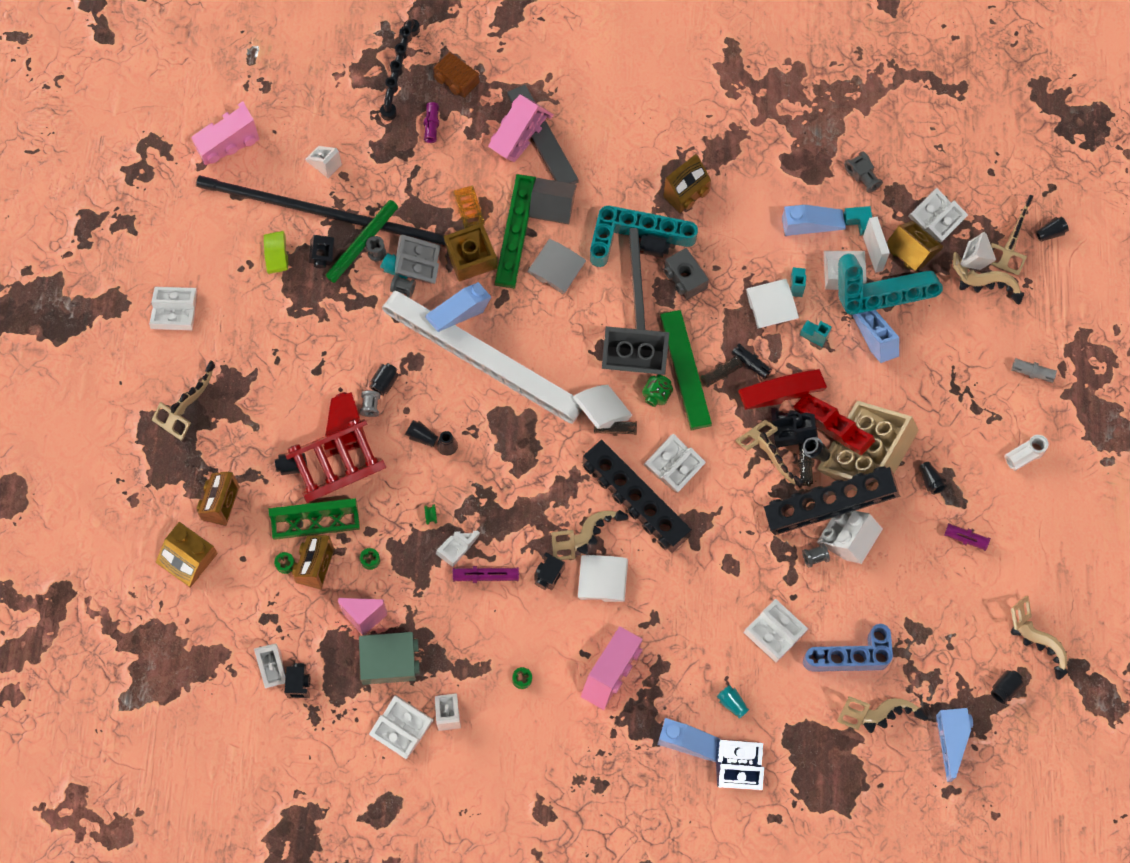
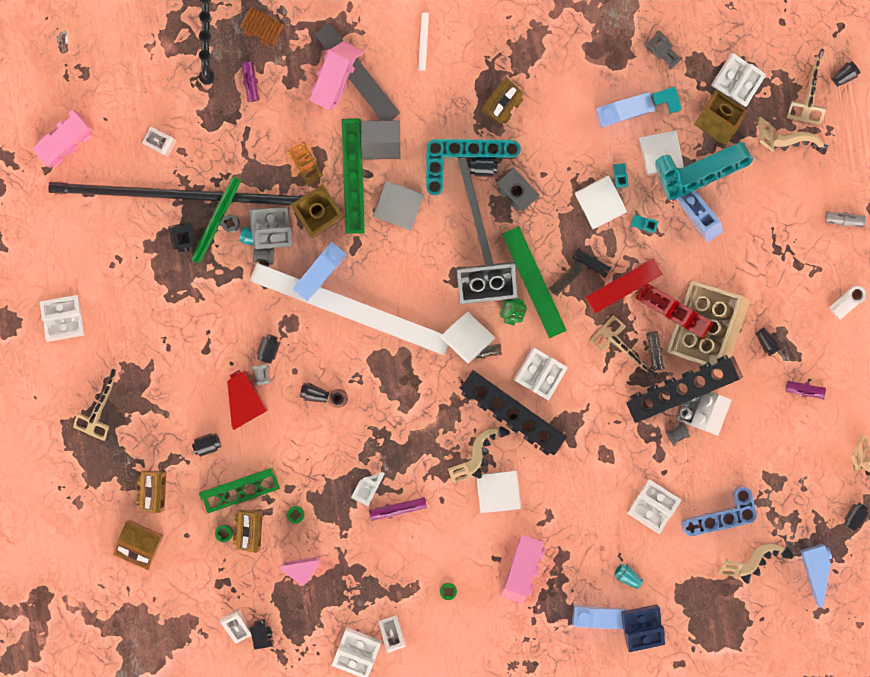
camera: 10 degrees left, 20 degrees up
lime slope [264,231,288,274] -> none
red fence [285,418,387,503] -> none
sand green brick [359,632,420,685] -> none
green bush [424,504,437,525] -> none
black brick [535,552,565,590] -> none
black slope [771,407,818,448] -> none
black cone [803,437,830,462] -> none
white tile [863,217,890,273] -> none
white slope [960,232,996,270] -> none
none -> white bar [418,12,429,71]

